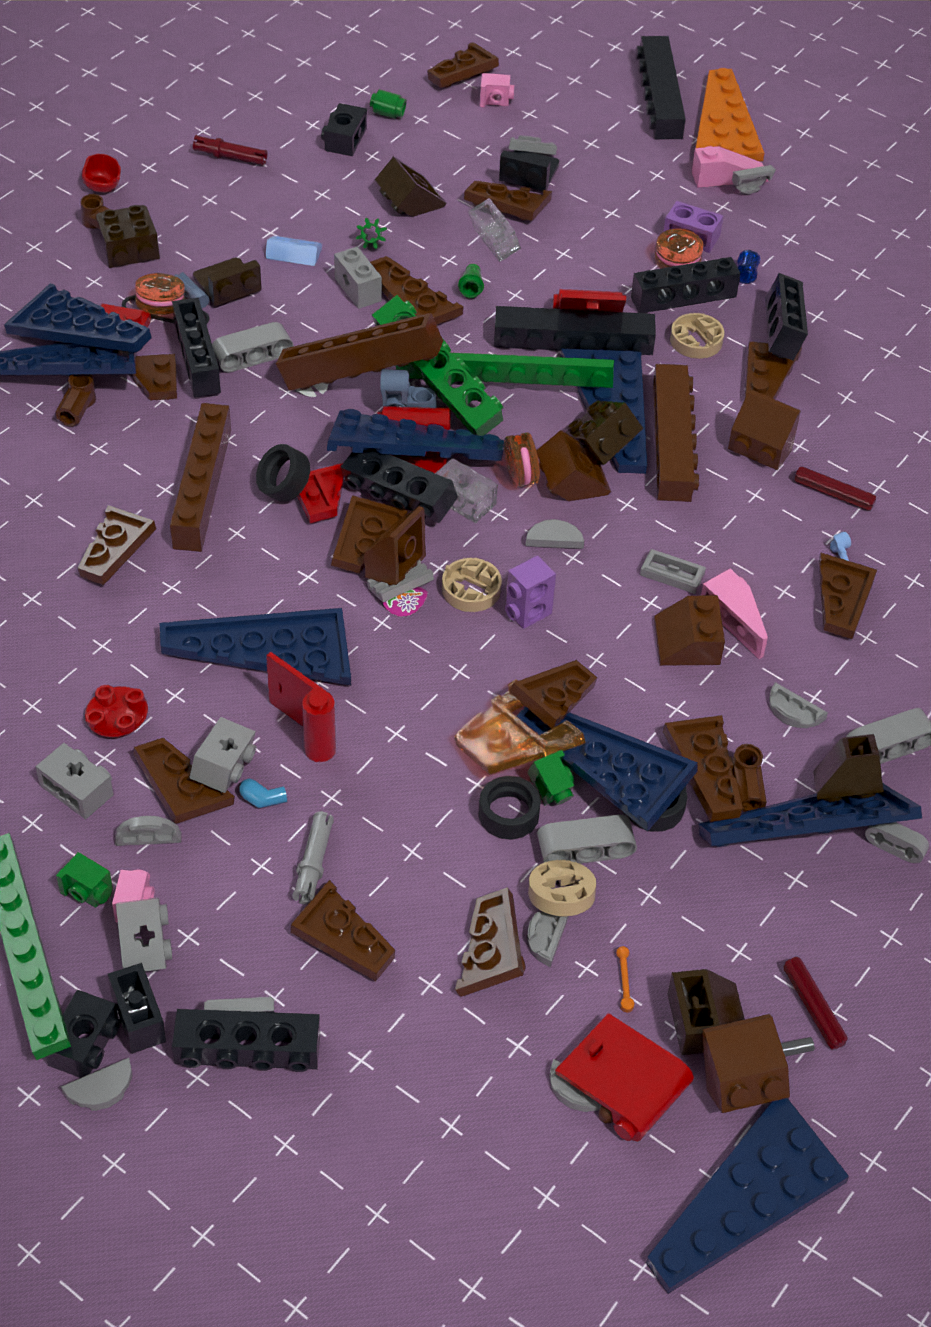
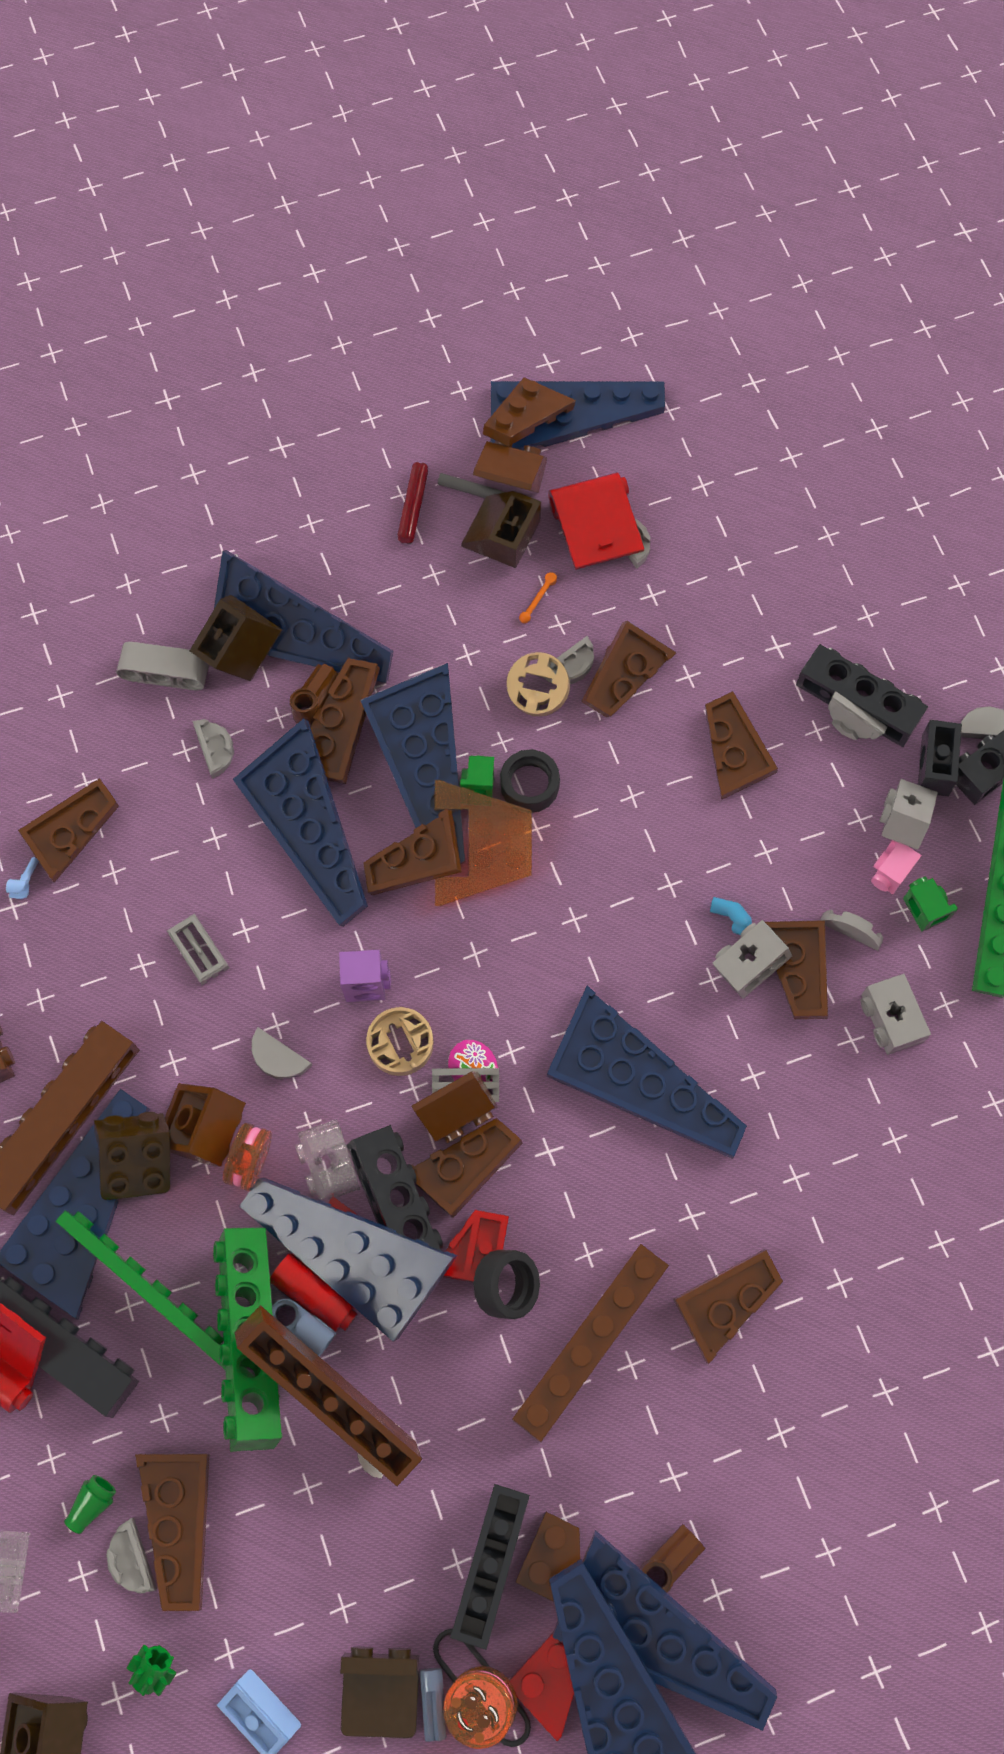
camera: 145 degrees left, 20 degrees up
red dish [85,685,148,737] -> none
light grey beam [212,322,294,372] -> none
red door [266,652,336,762] -> none
light grey pin [292,811,334,904] -> none
light grey brick [334,246,382,309] -> none
light grey beam [537,815,637,864] -> none
reddish brown slope [654,595,725,666] -> none
bright pink slope [701,569,768,659] -> none
none -> light grey tile [106,1518,157,1594]
none -> dark blue wing [233,718,368,927]
none -> reddish brown wing [483,377,576,446]

